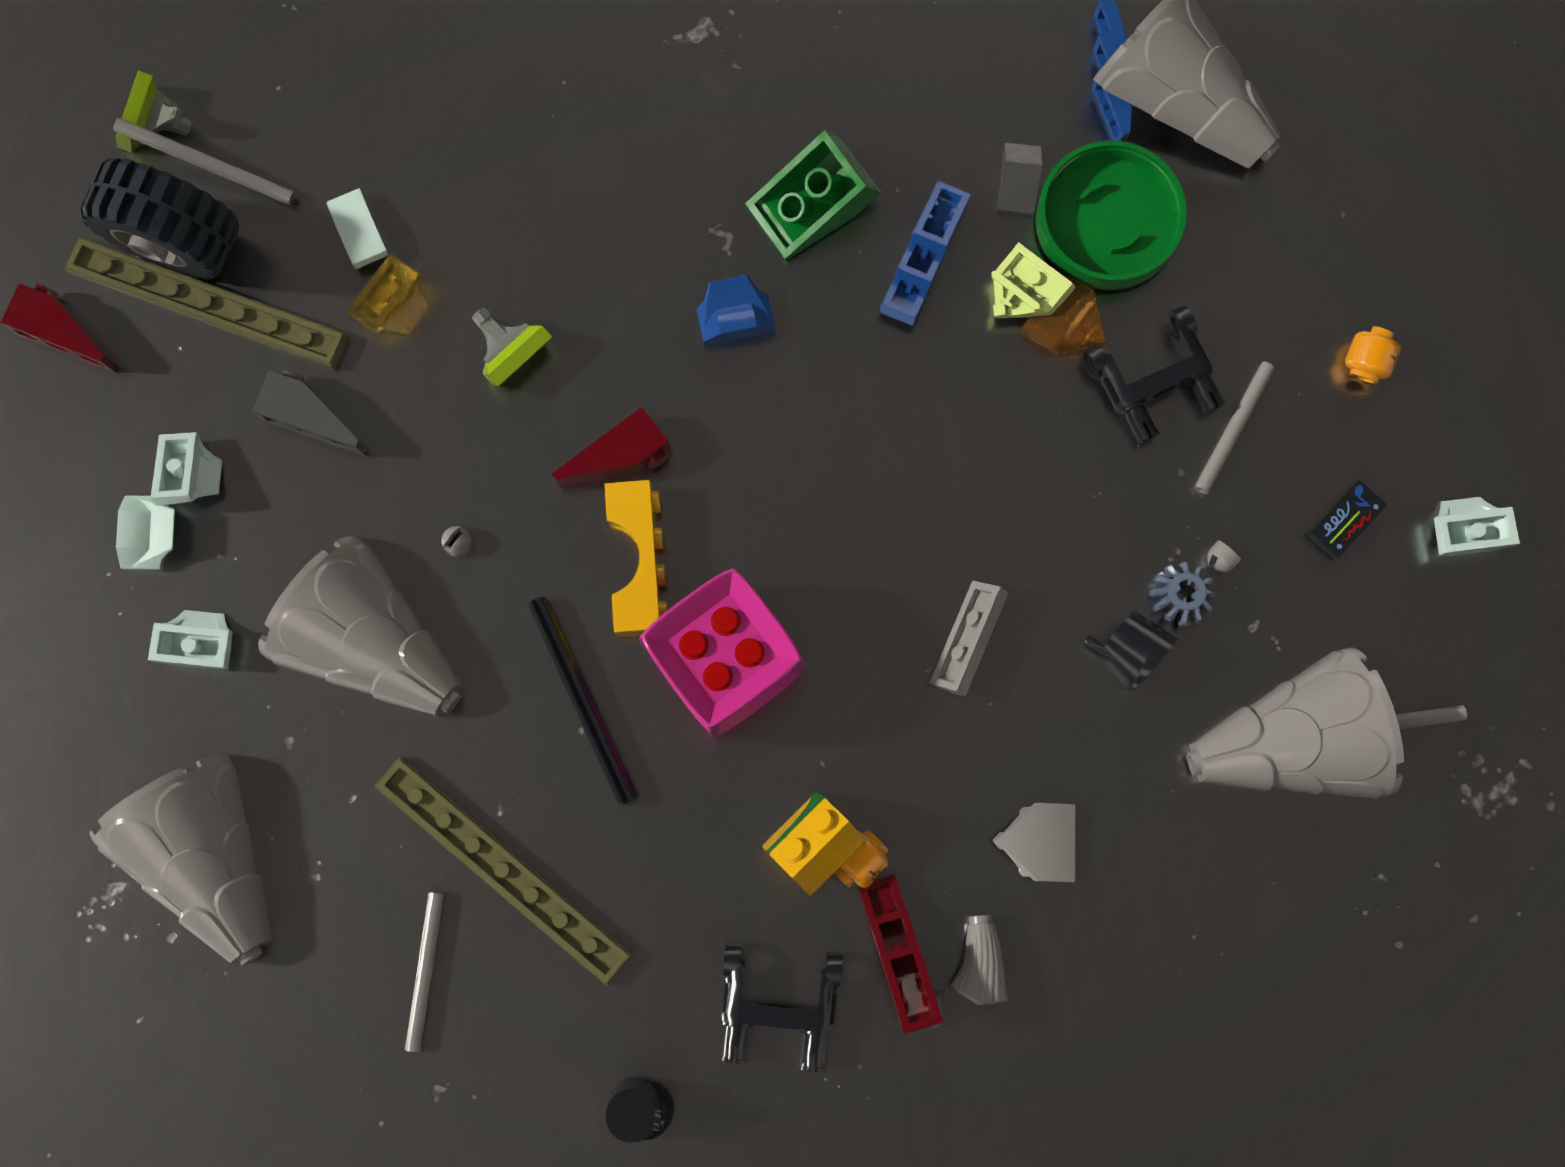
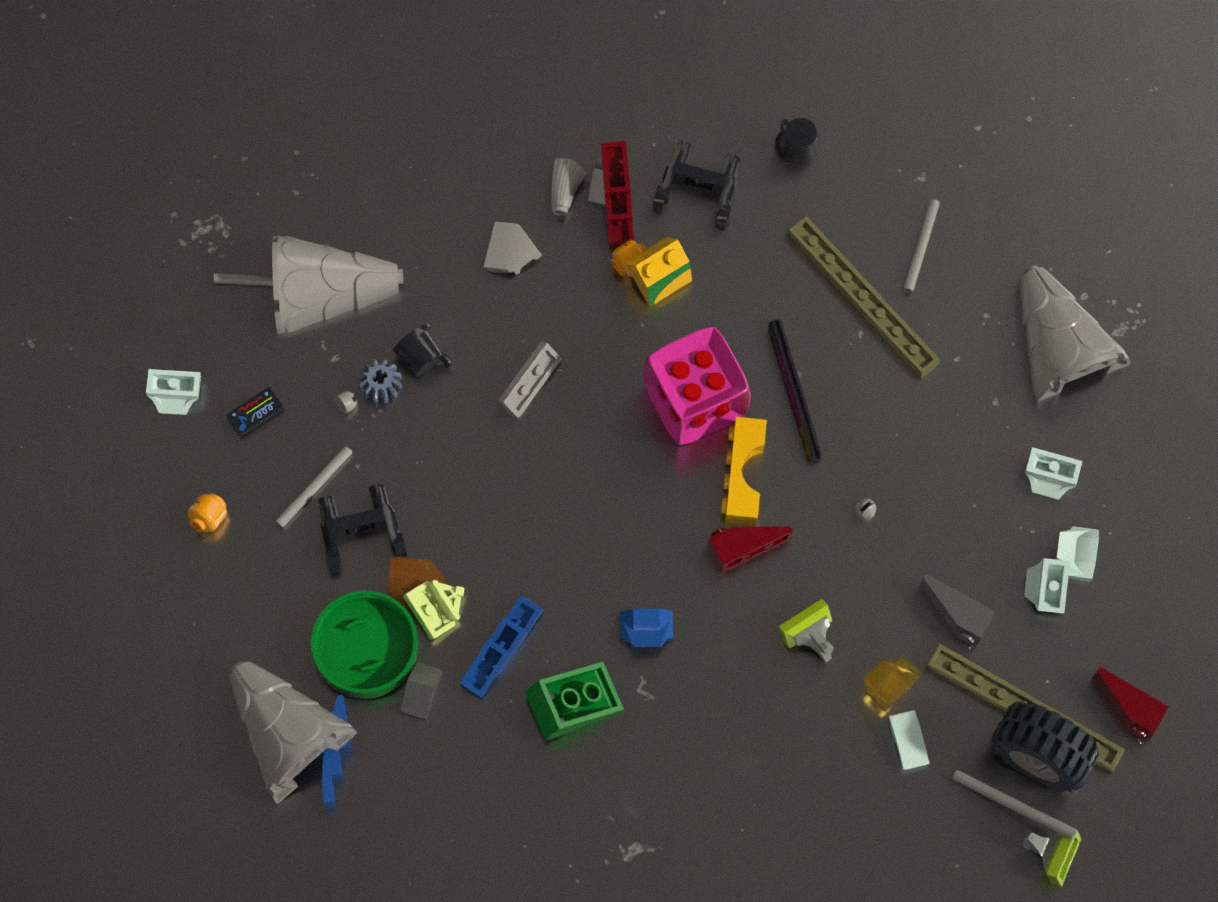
camera: 175 degrees left, 10 degrees down
light grey cone [258,536,463,717] -> none

